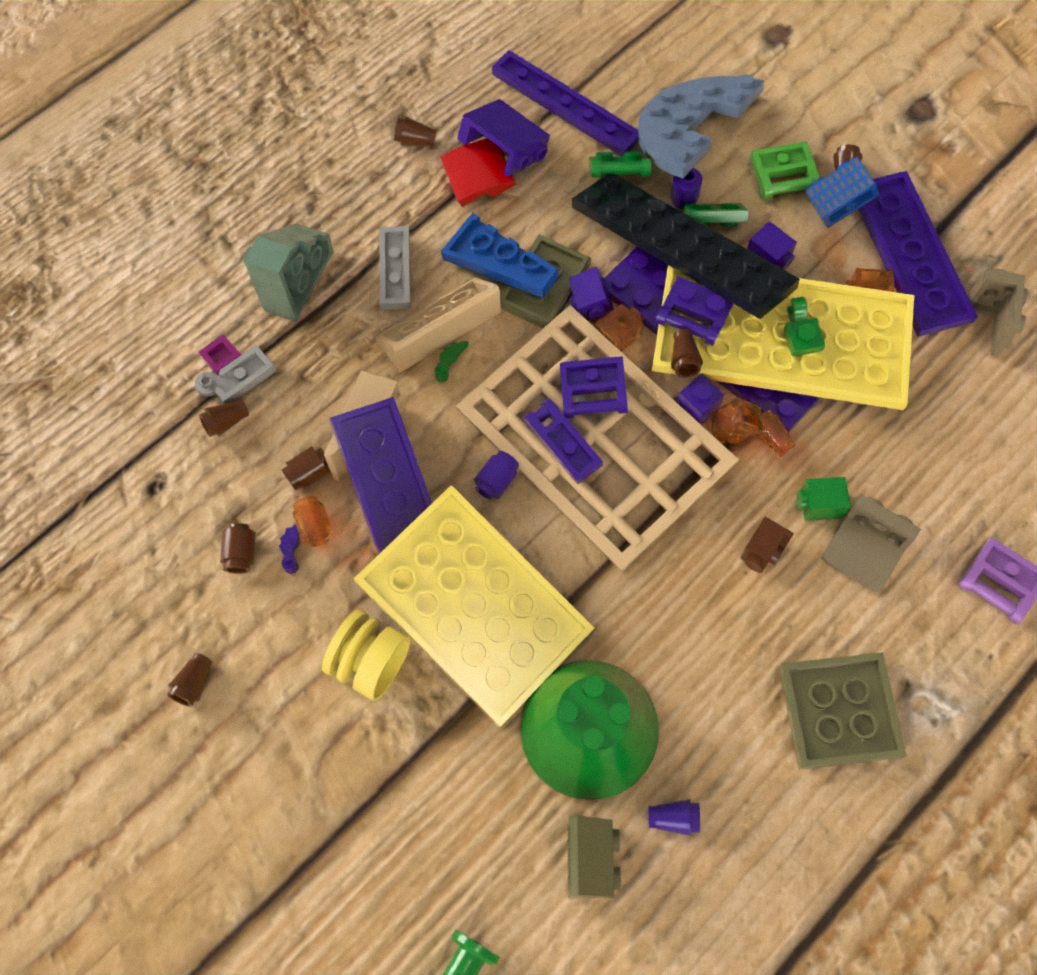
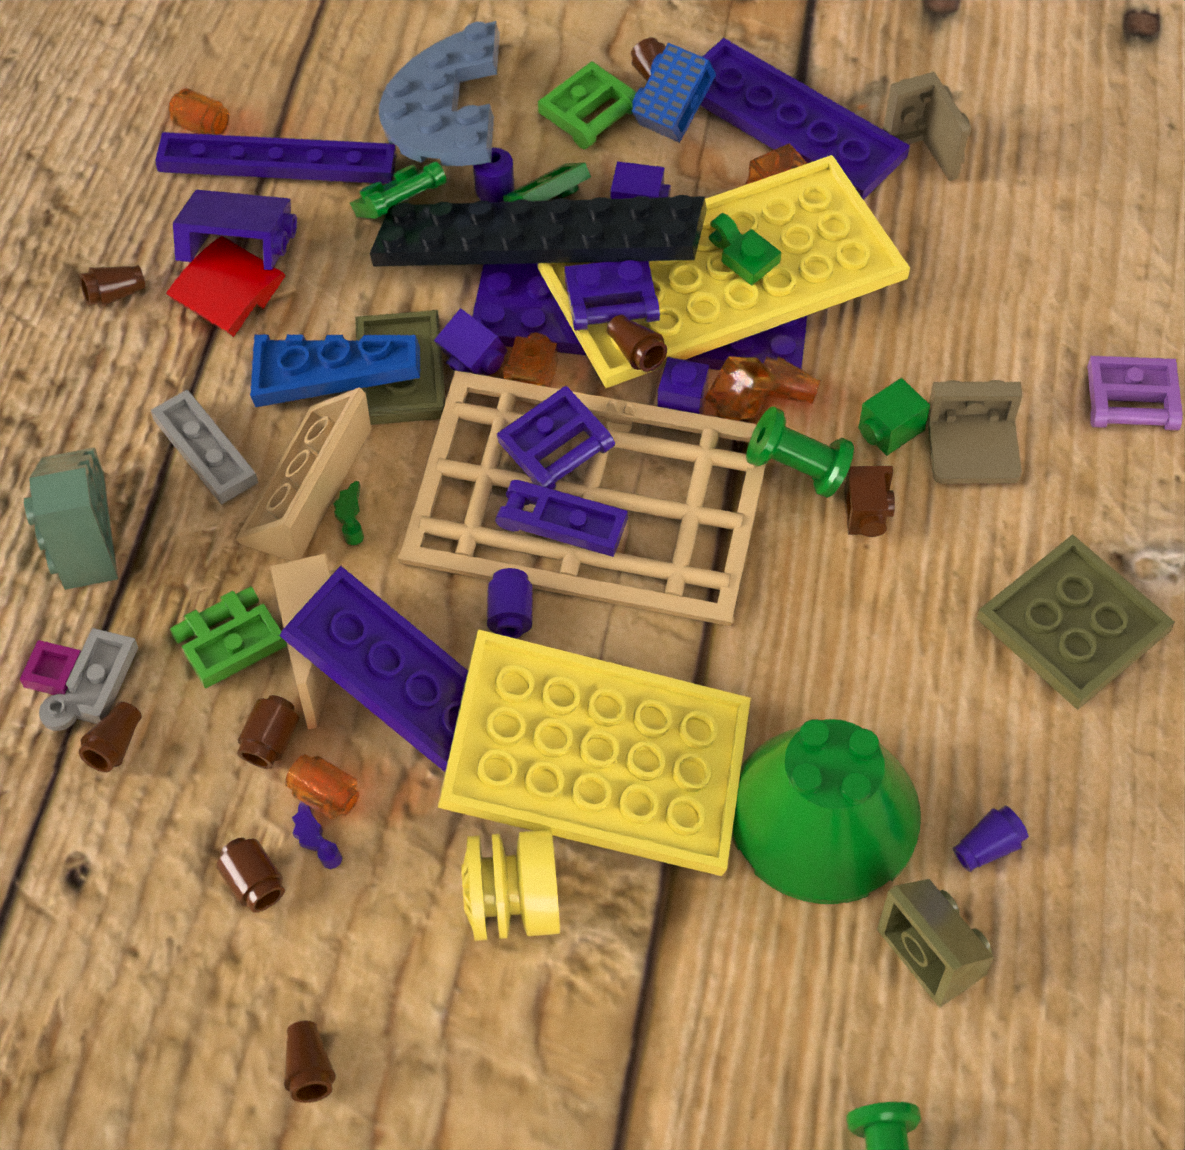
camera: 35 degrees left, 10 degrees down
none -> clear orange brick [169,88,230,135]
none -> bright green plate [169,586,287,689]
none -> green piece [746,406,854,498]

